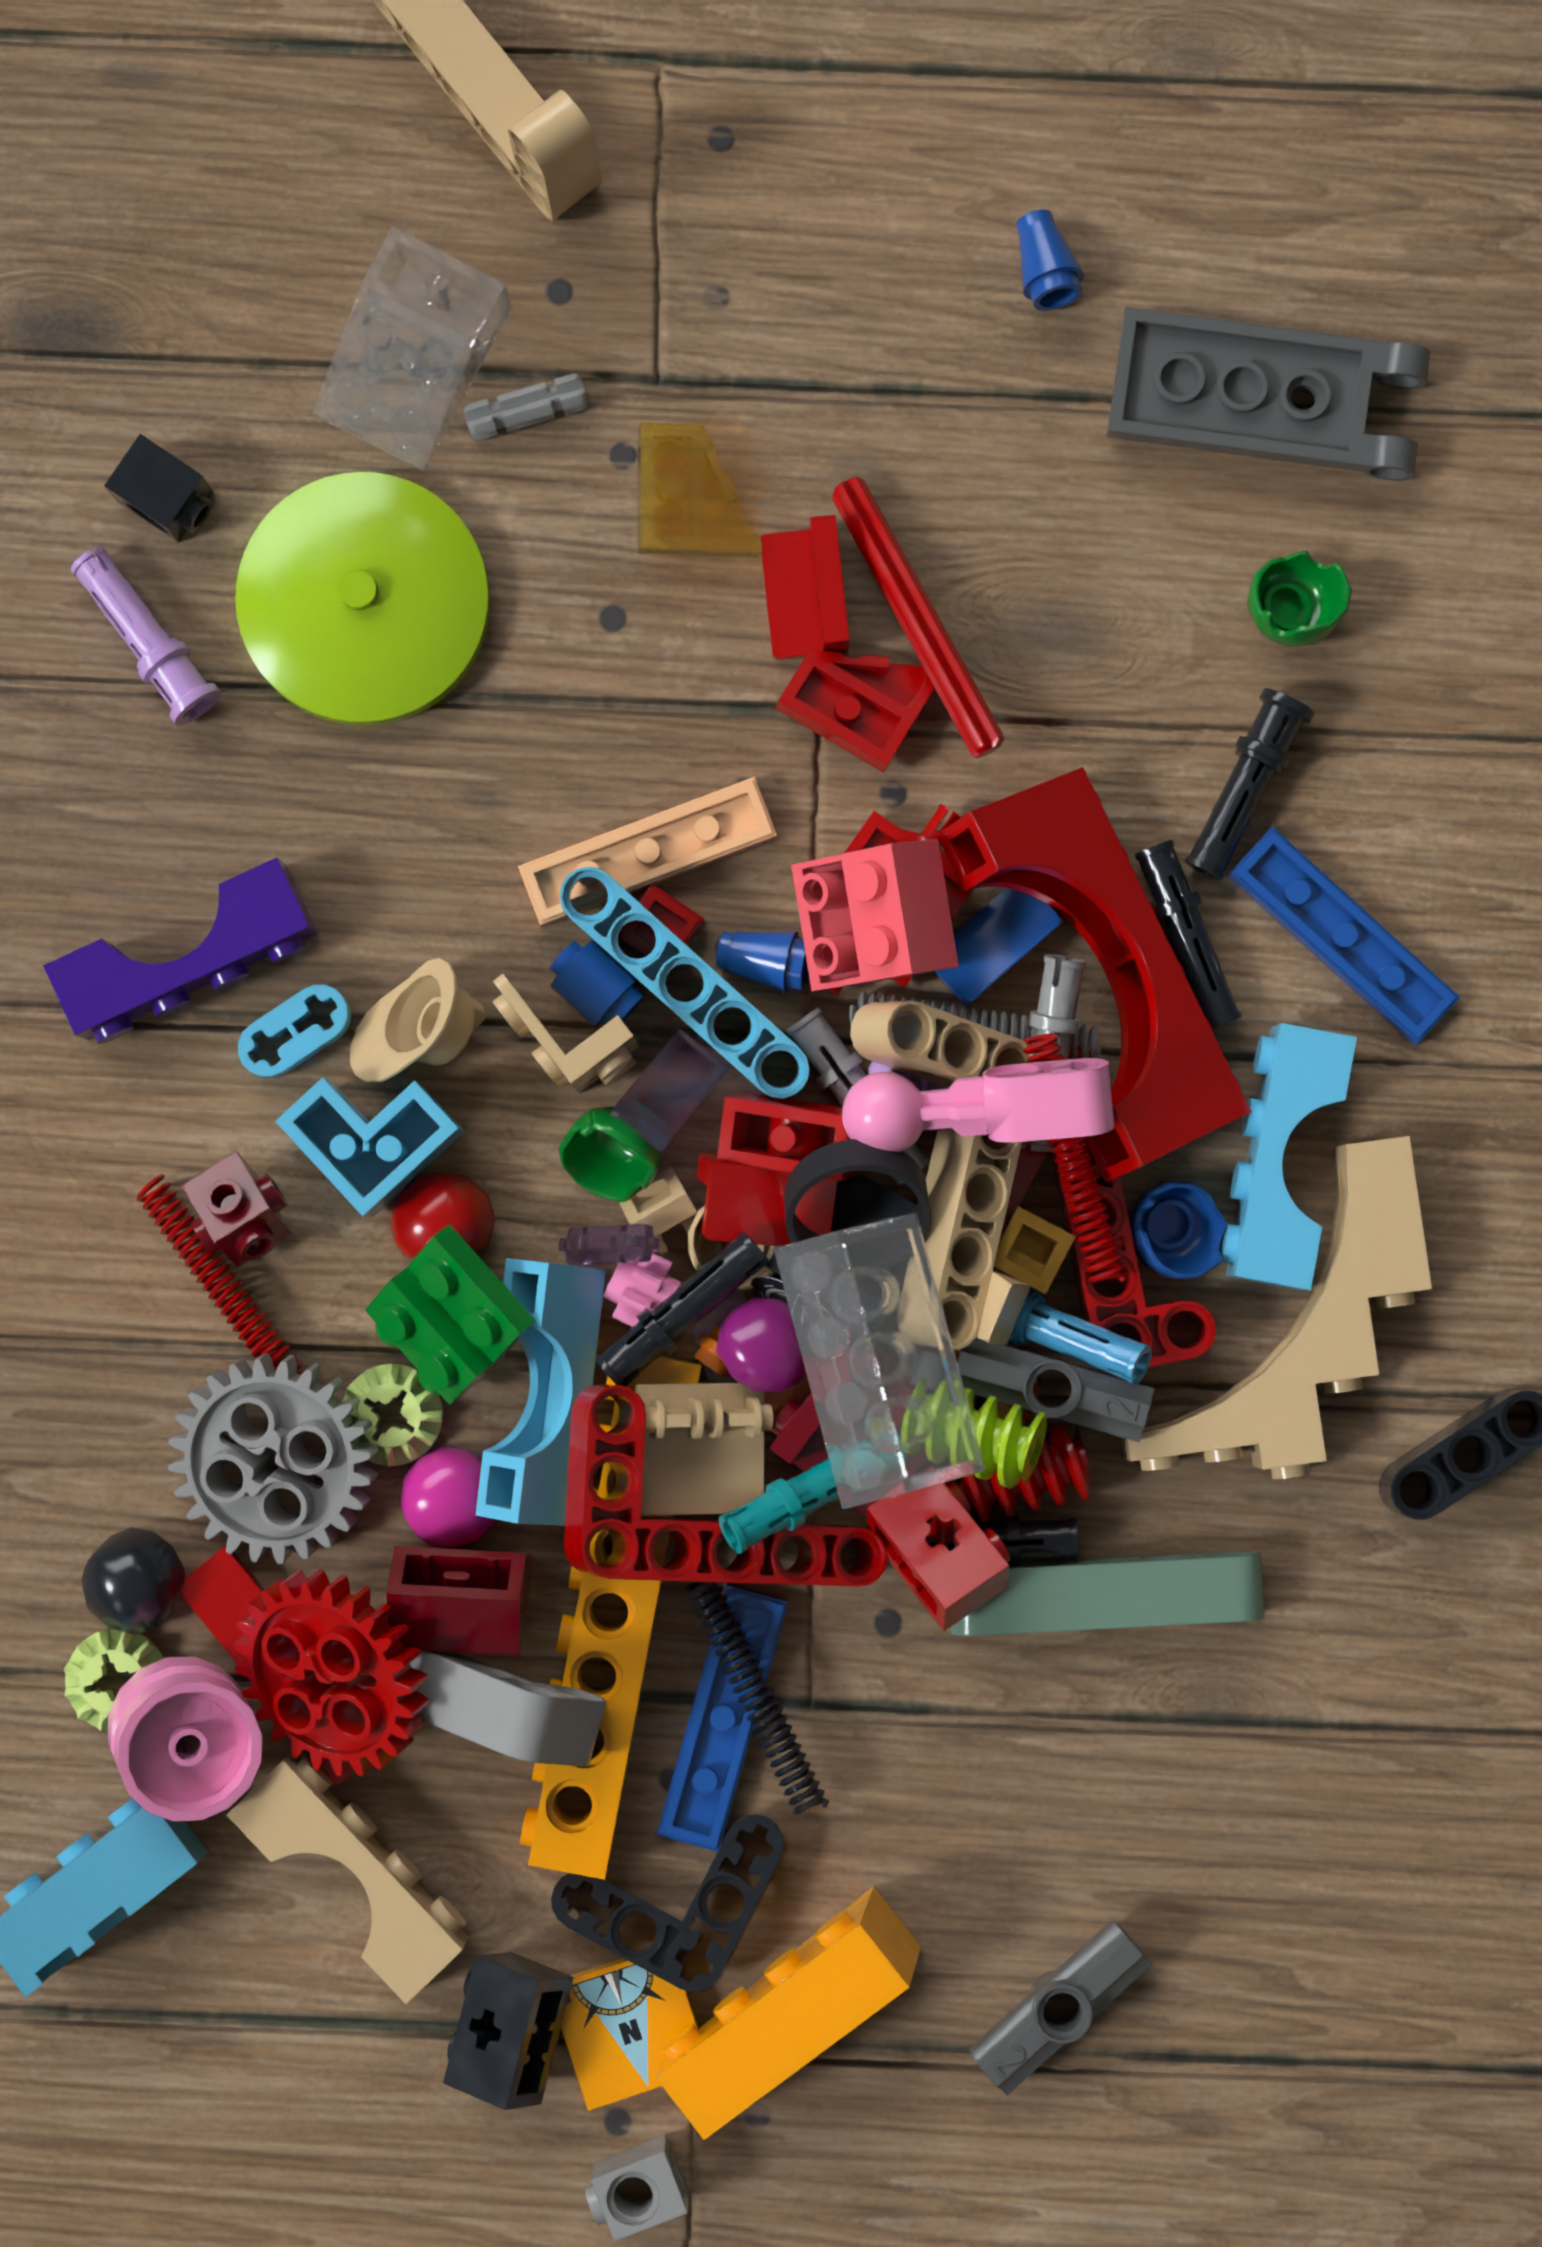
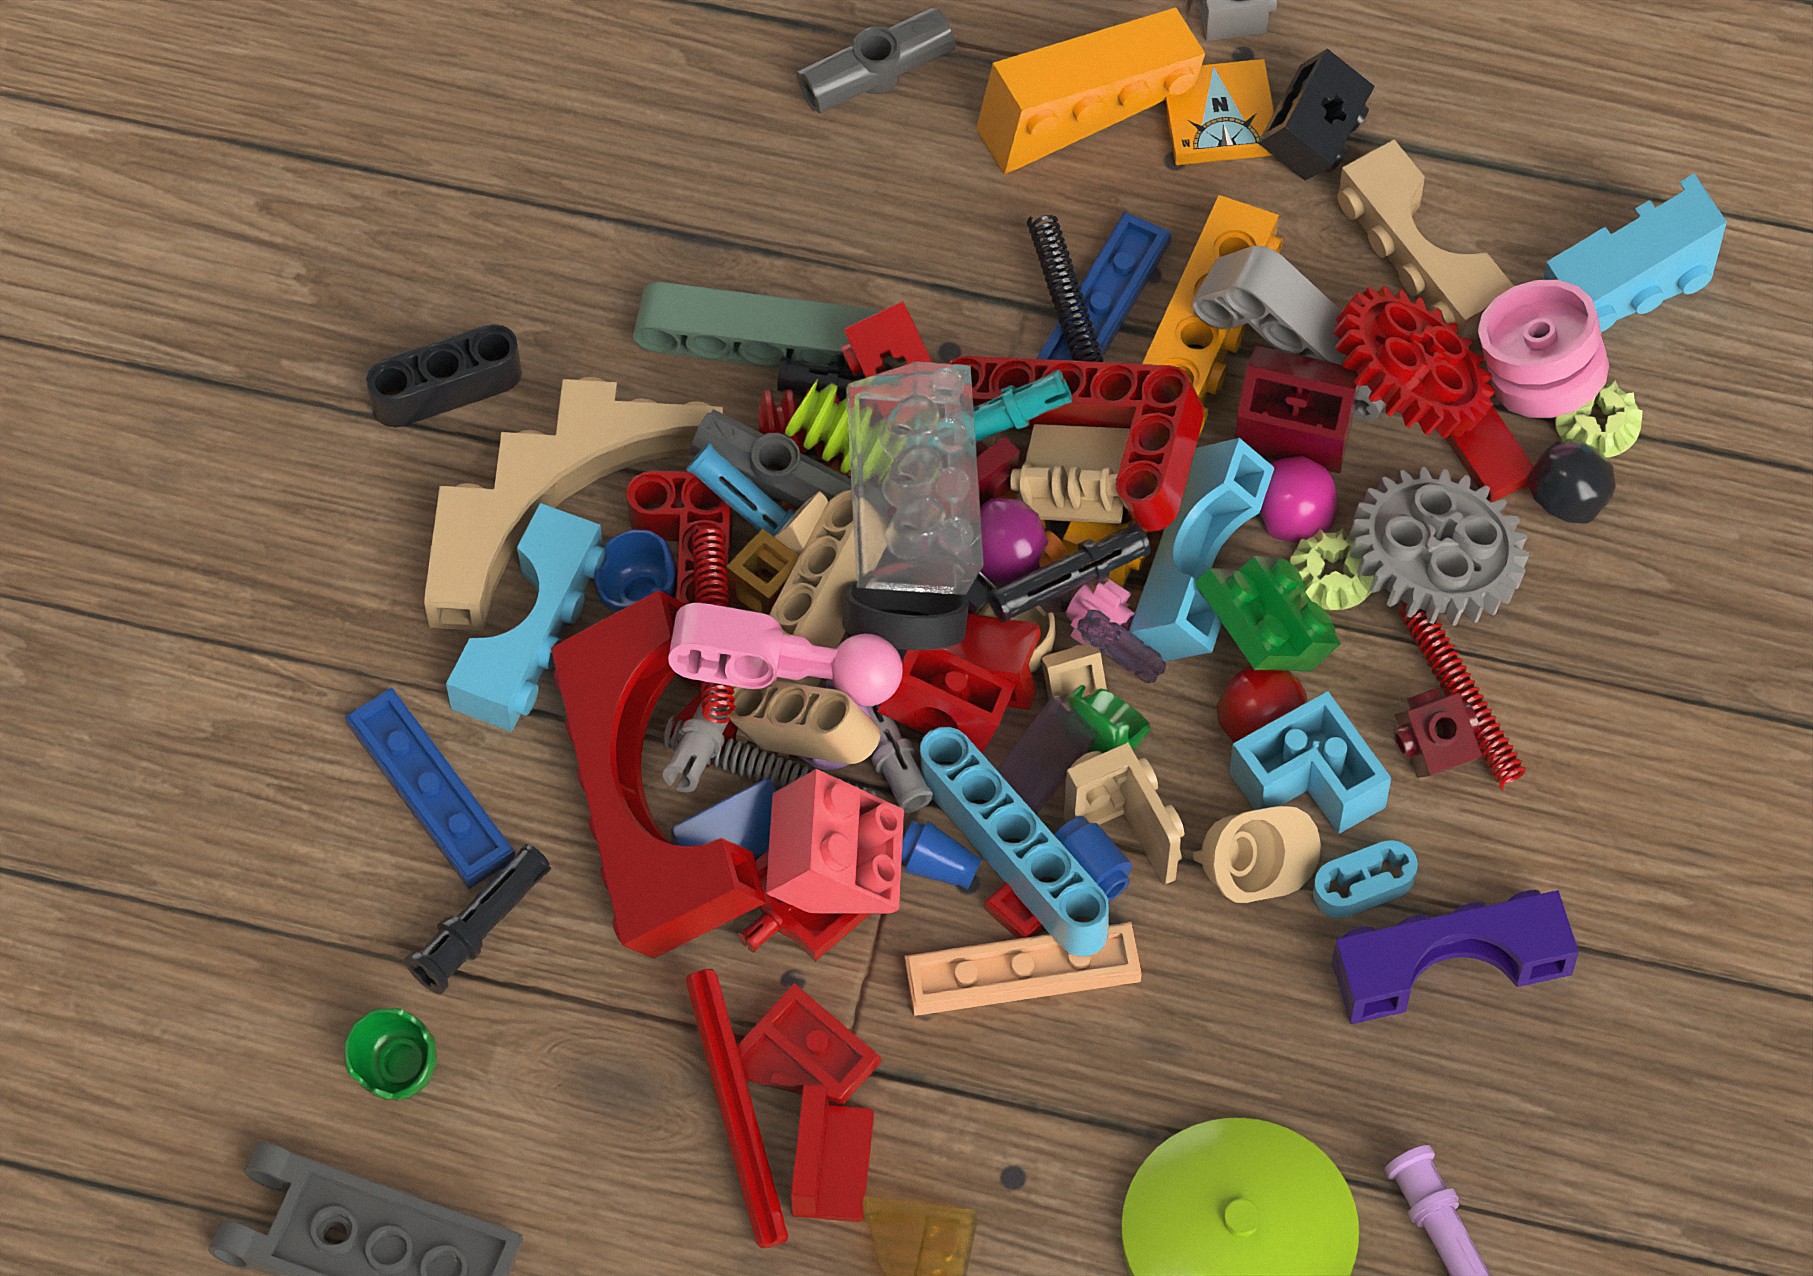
camera: 165 degrees left, 25 degrees down
black beam [551,1814,785,1993] -> none
black pin [1134,839,1242,1029] -> none

